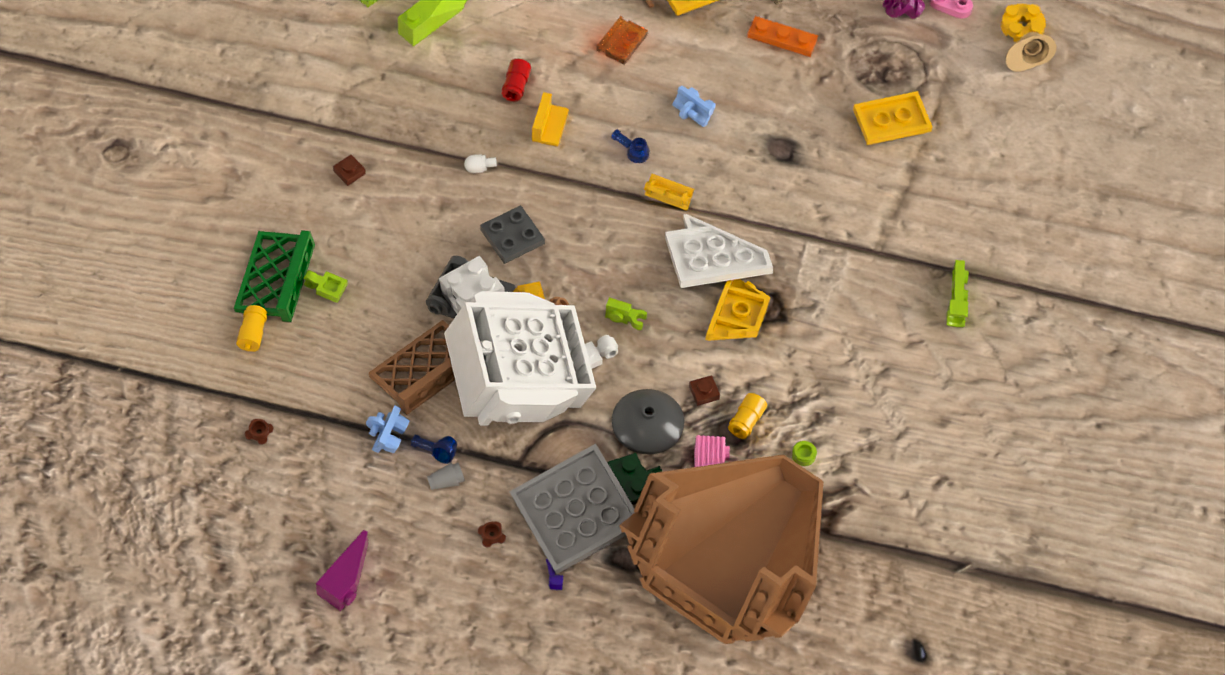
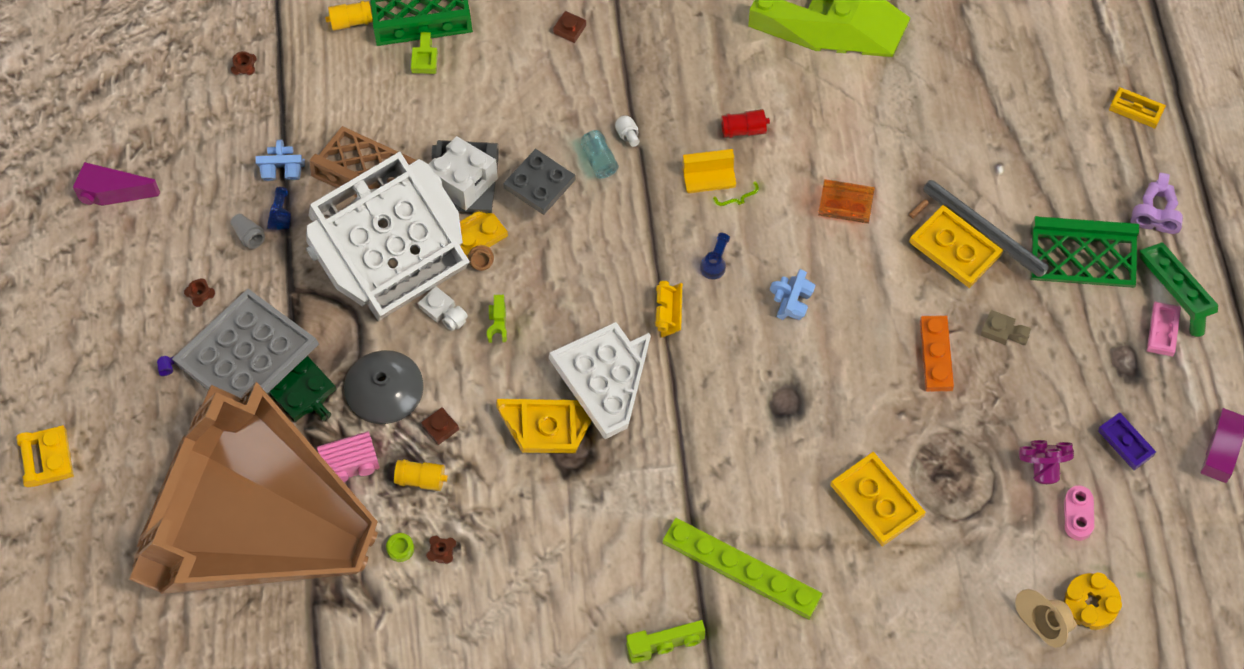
camera: 75 degrees right, 5 degrees up
none -> copper plate [426,535,456,564]
none -> clear light blue piece [581,130,619,178]
none -> lime plate [662,518,823,620]
none -> clear neon green piece [713,181,759,206]

